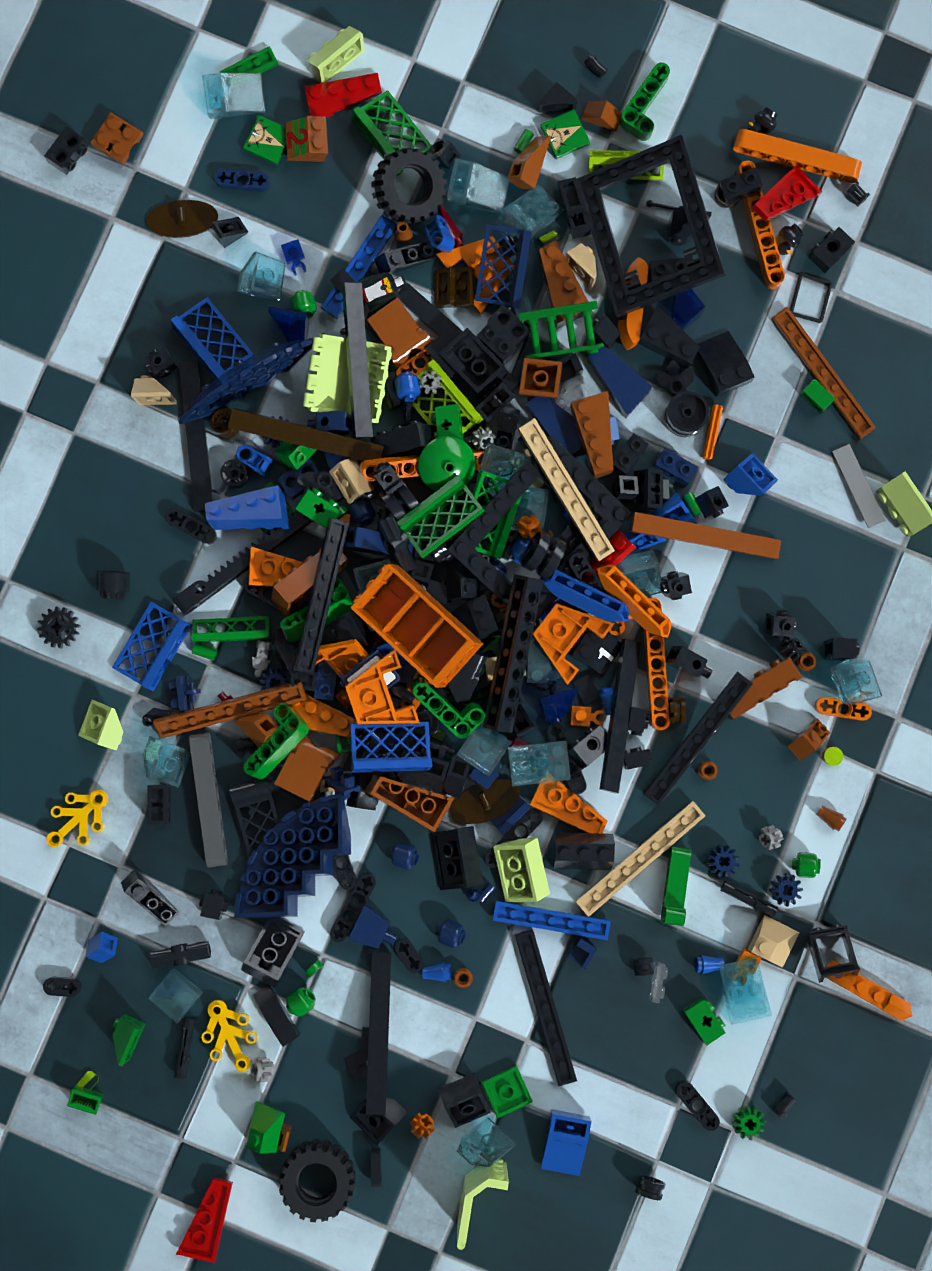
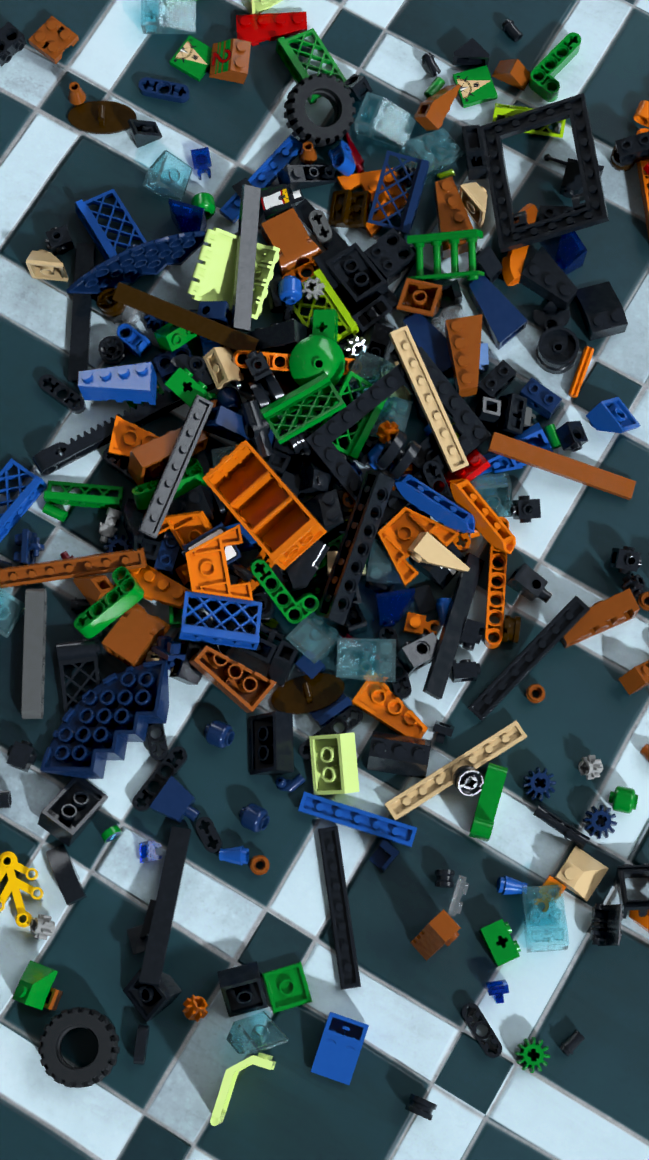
camera: 15 degrees right, 10 degrees down
green head [286,987,316,1017] -> none
none -> dark orange cone [68,82,86,106]
none -> clear blue tile [139,841,162,863]
none -> dark grey beam [309,210,332,244]
none -> tan slope [407,532,470,571]
none -> dark orange wedge [410,909,461,961]
none -> black pin [421,53,441,77]
none -> black tile [433,720,454,744]
none -> black wheel [453,765,484,796]
none -> clear blue tile [486,979,509,1004]
none -> black hinge [590,903,623,946]

